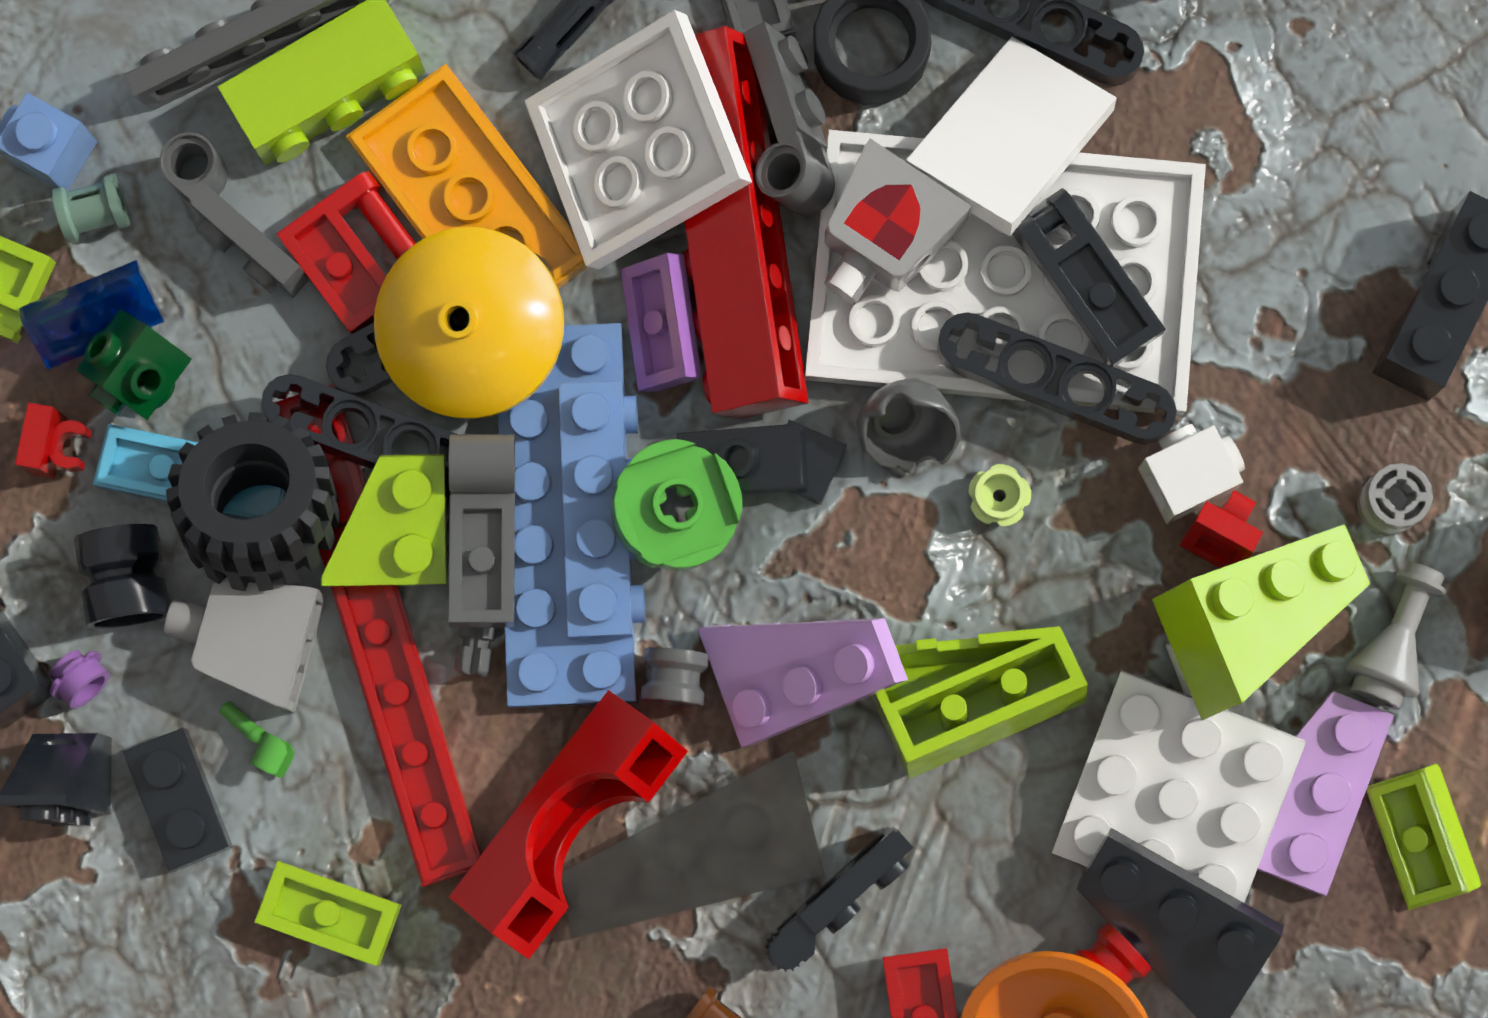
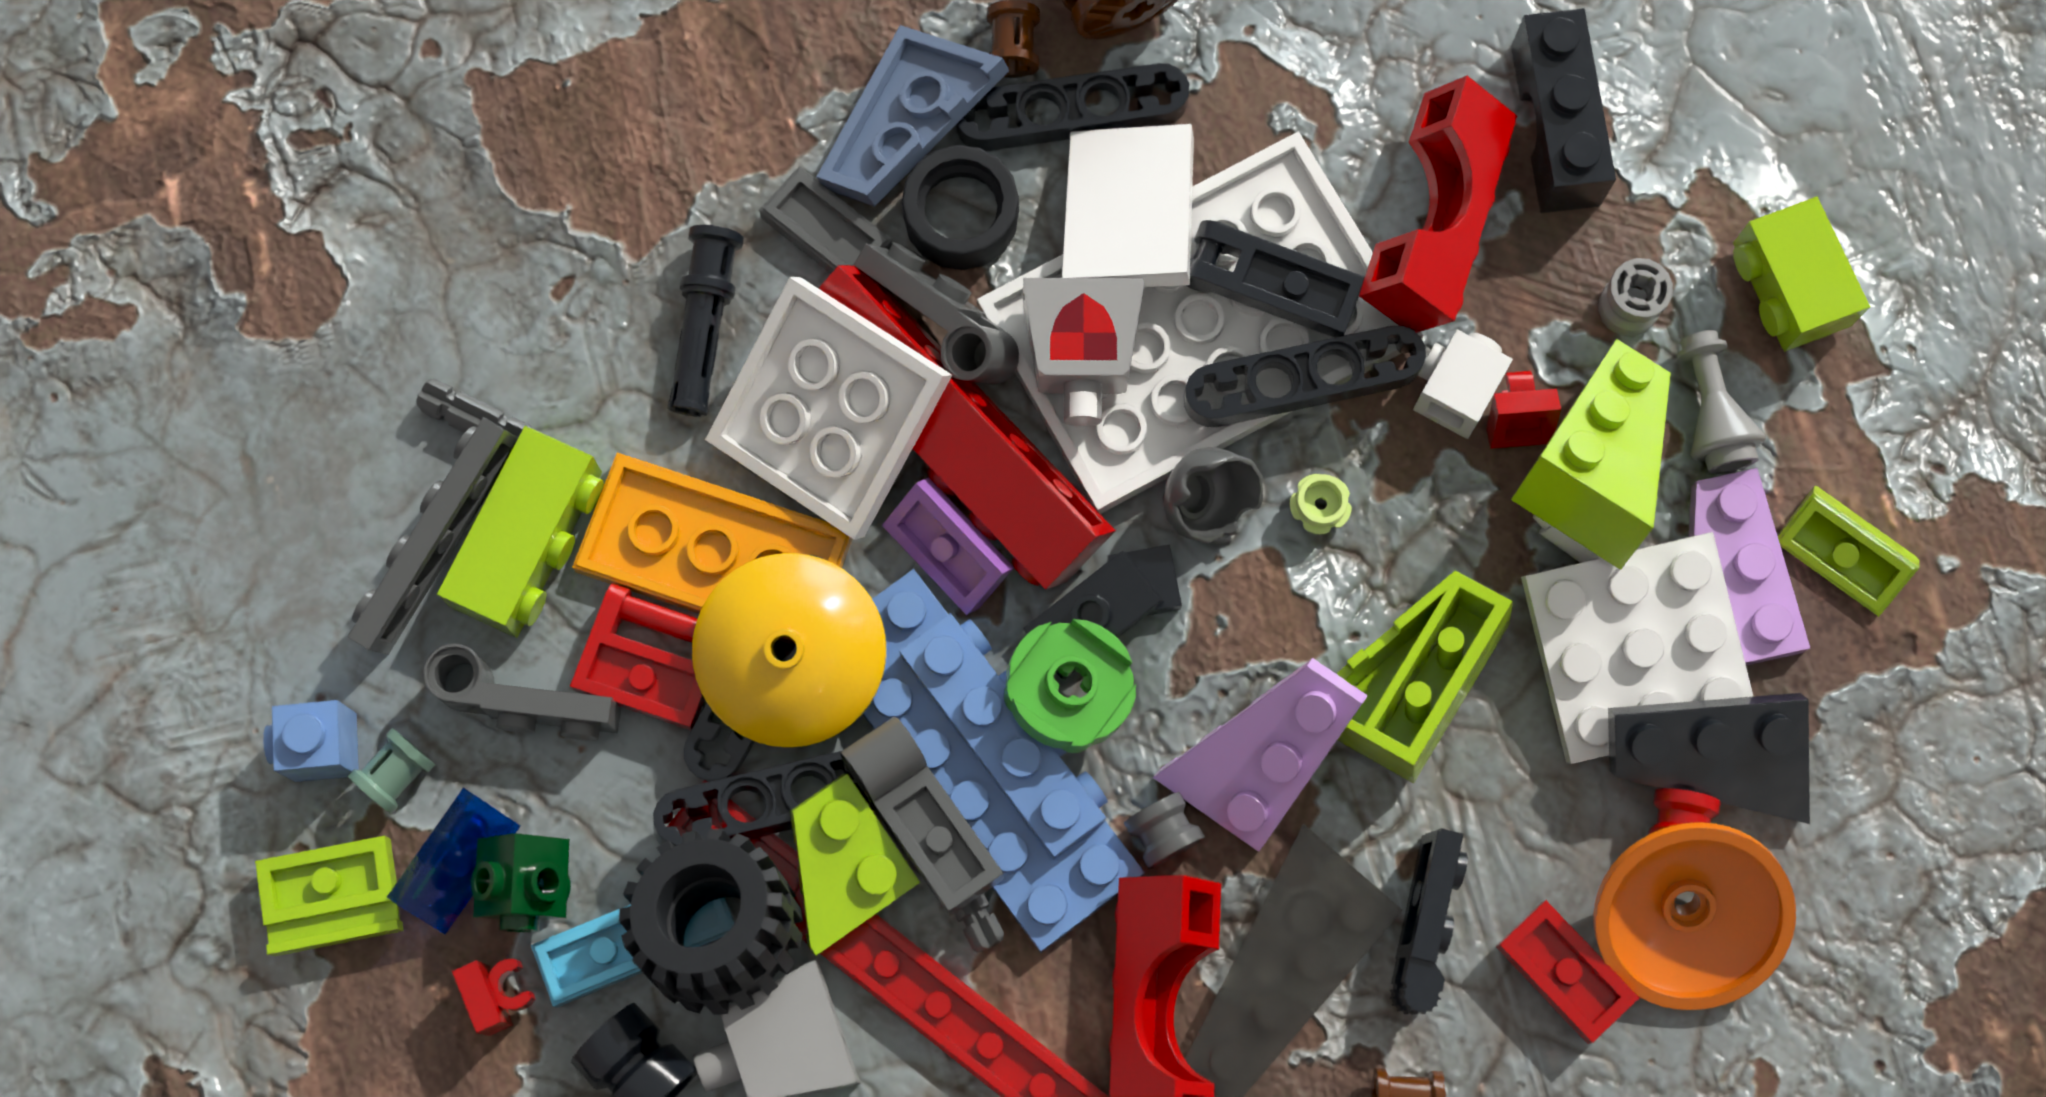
camera: 40 degrees left, 5 degrees down
none -> red arch [1359,75,1517,333]

